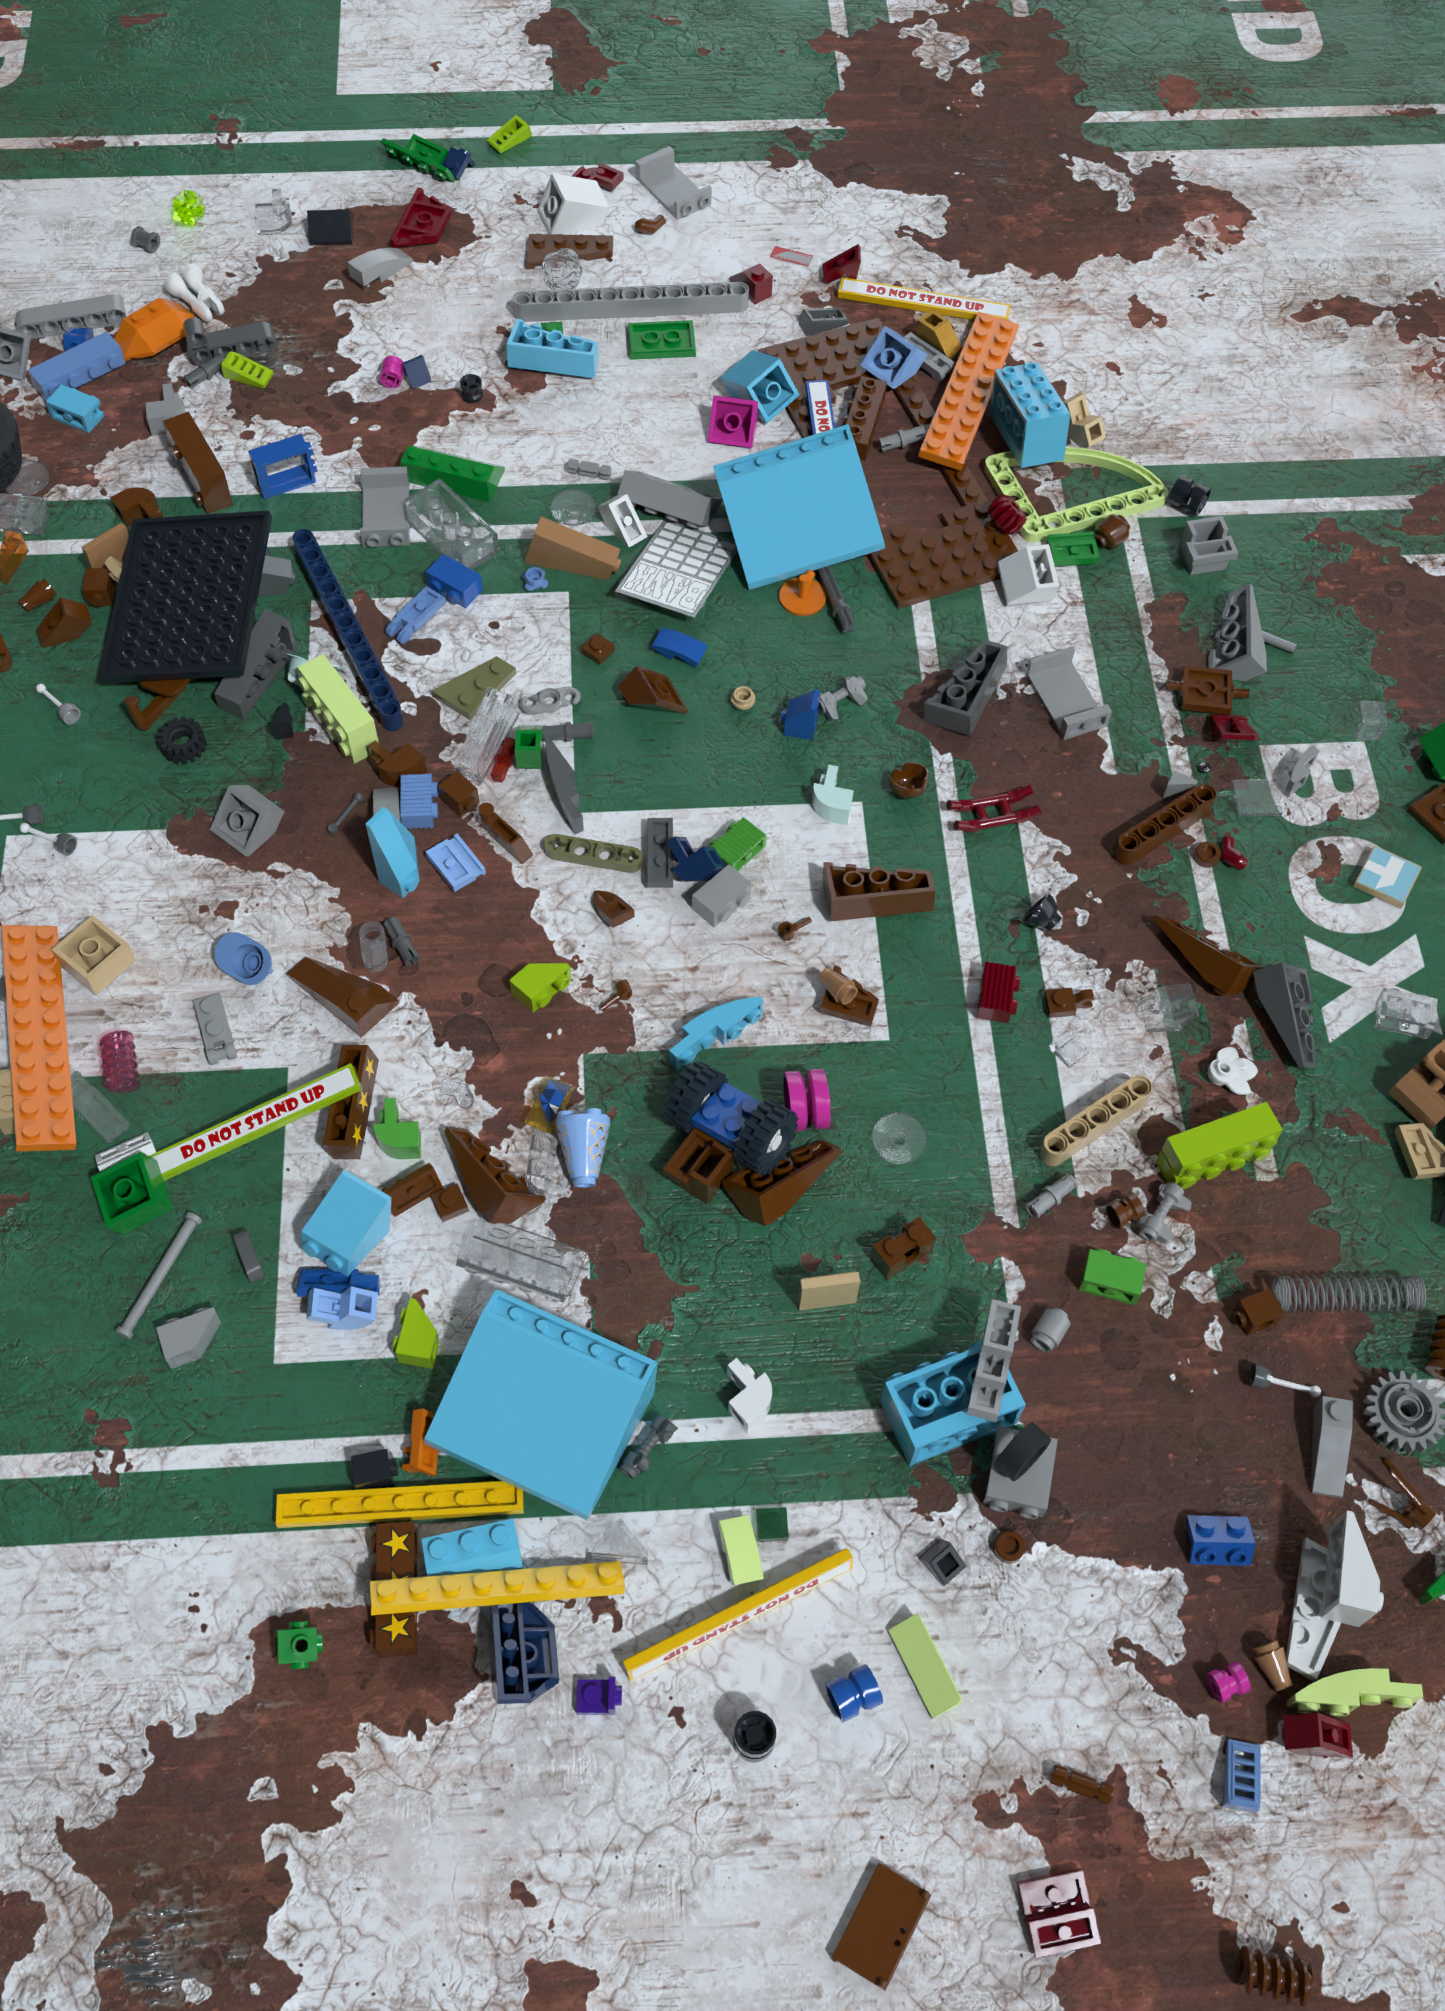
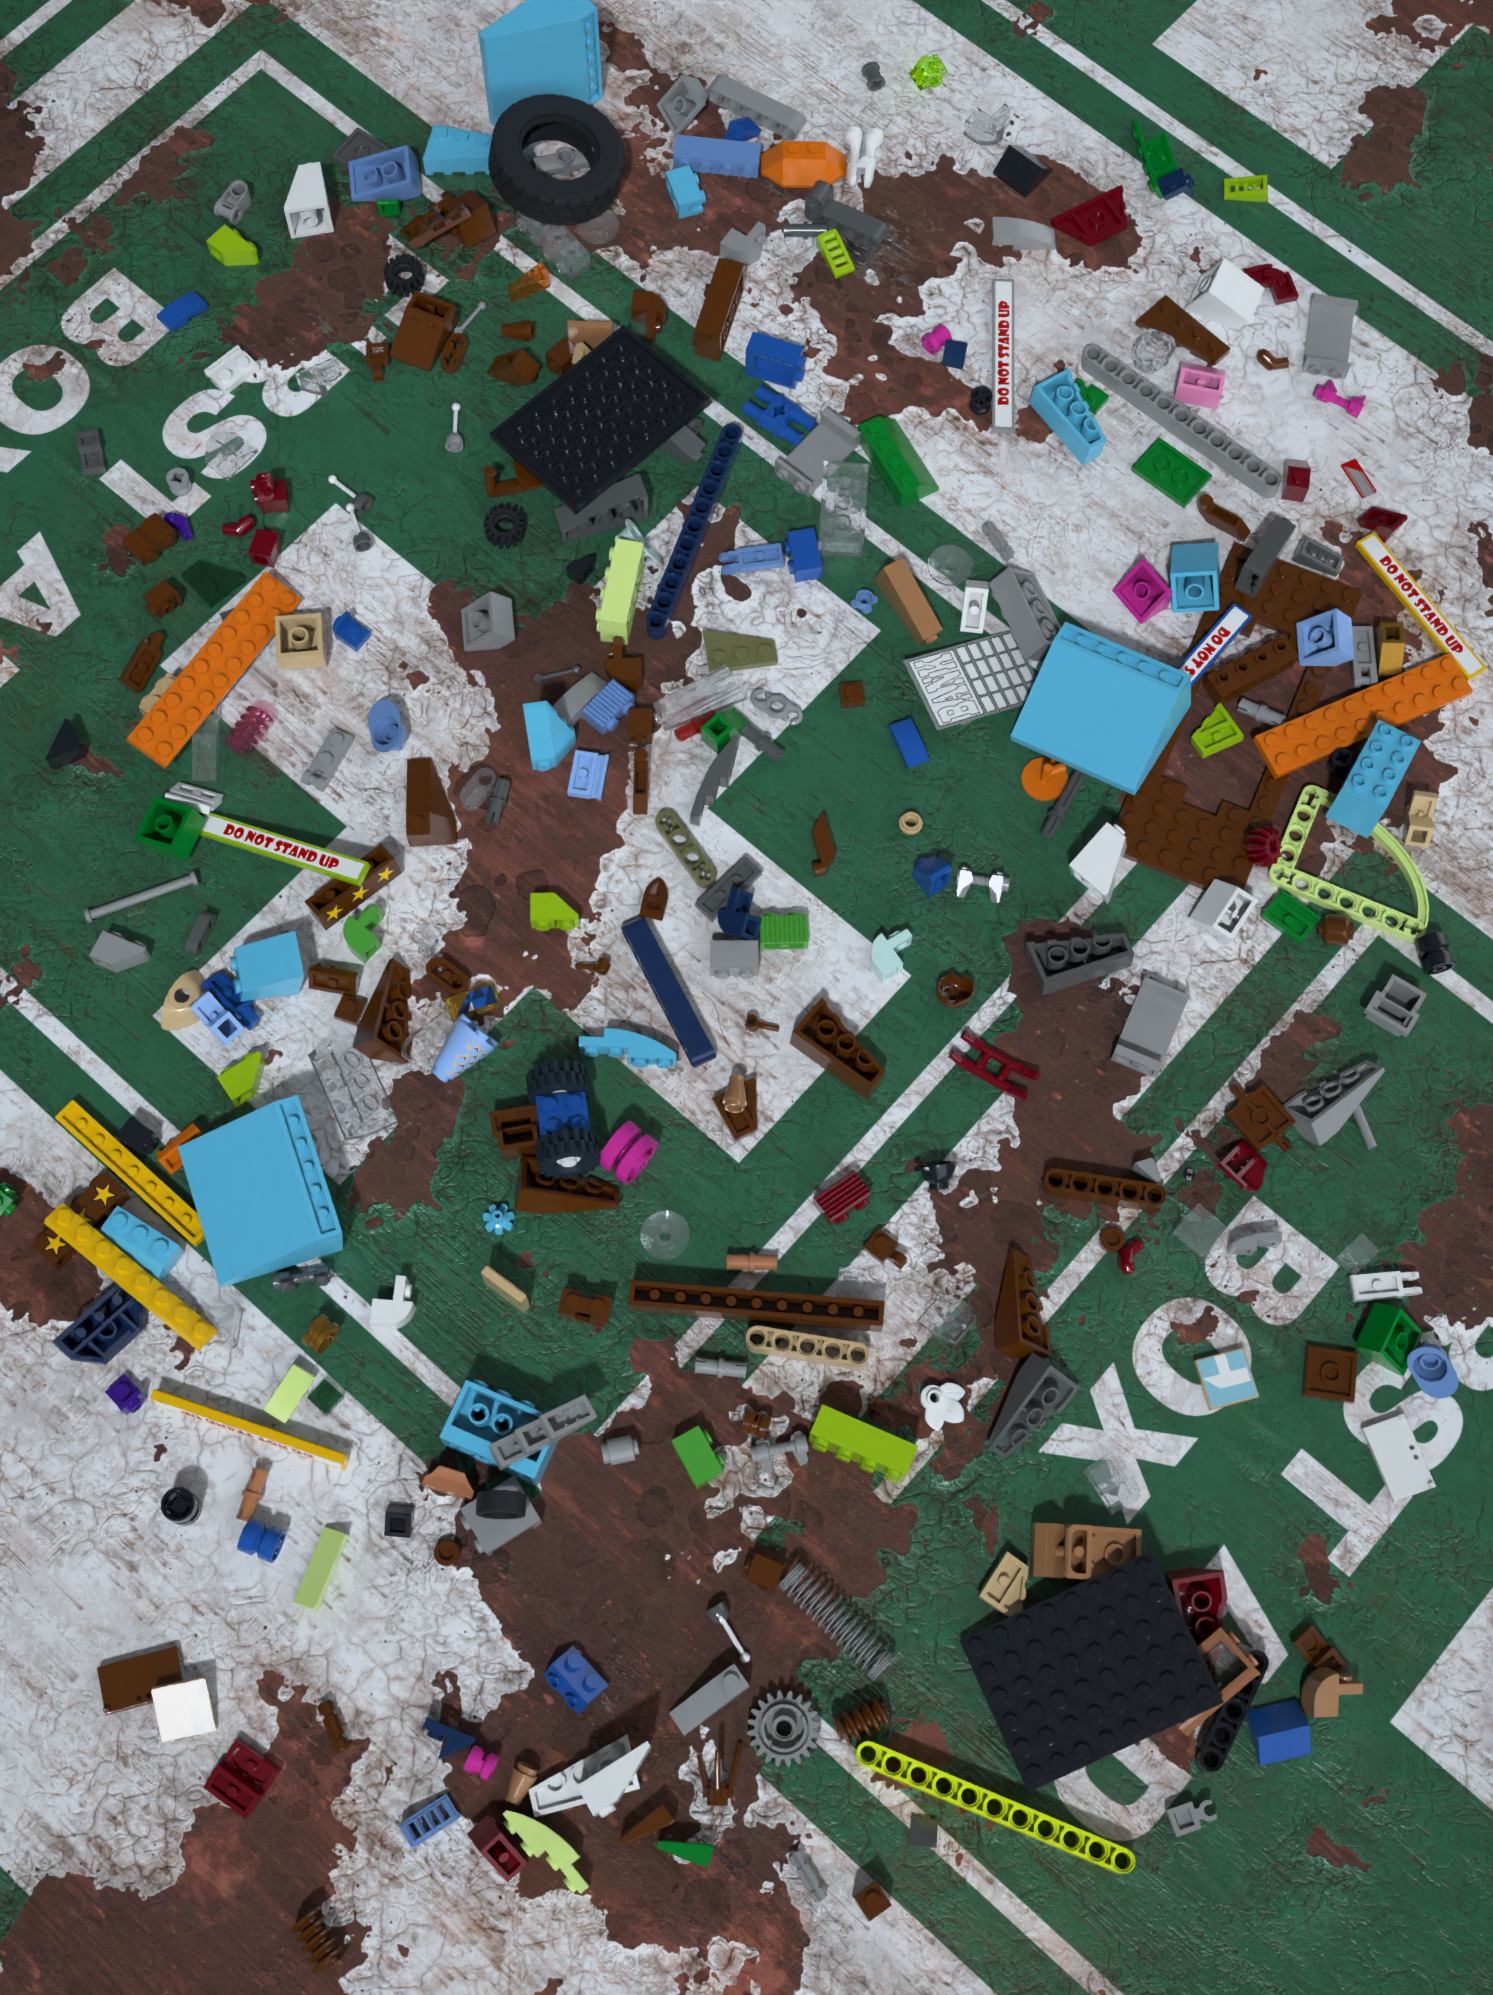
camera: 45 degrees right, 10 degrees up
reddish brown slope [618,666,689,714] -> none
none -> tile [152,1676,217,1742]
none -> tan piece [161,970,205,1031]
none -> nougat pin [236,1467,269,1522]
none -> pearl gold wheel [301,1314,340,1355]
none -> blue bracket [332,611,371,652]
none -> nougat slope [422,1466,477,1502]
none -> dark blue slope [422,1717,478,1760]
none -> reddish brown plate [426,957,469,997]
none -> medium azure plant [483,1204,515,1235]
none -> reddish brown slope [619,1805,675,1844]
none -> dark blue beam [621,916,716,1068]
none -> reddish brown brick [628,1280,885,1332]
none -> nougat pin [726,1252,777,1272]
none -> blue pin [742,385,816,447]
none -> reddish brown piece [811,813,836,877]
none -> reddish brown piece [867,1396,884,1415]
none -> tile [991,279,1014,434]
none -> white slope [1069,822,1127,904]
none -> bright pink slope [1174,361,1225,409]
none -> lime wing [1191,703,1244,759]
none -> reddish brown piece [1198,494,1251,542]
none -> dark grey slope [1234,515,1296,599]
none -> dark pink piece [1314,380,1366,418]
none -> black bush [1327,748,1353,777]
none -> white hinge [1348,1271,1422,1302]

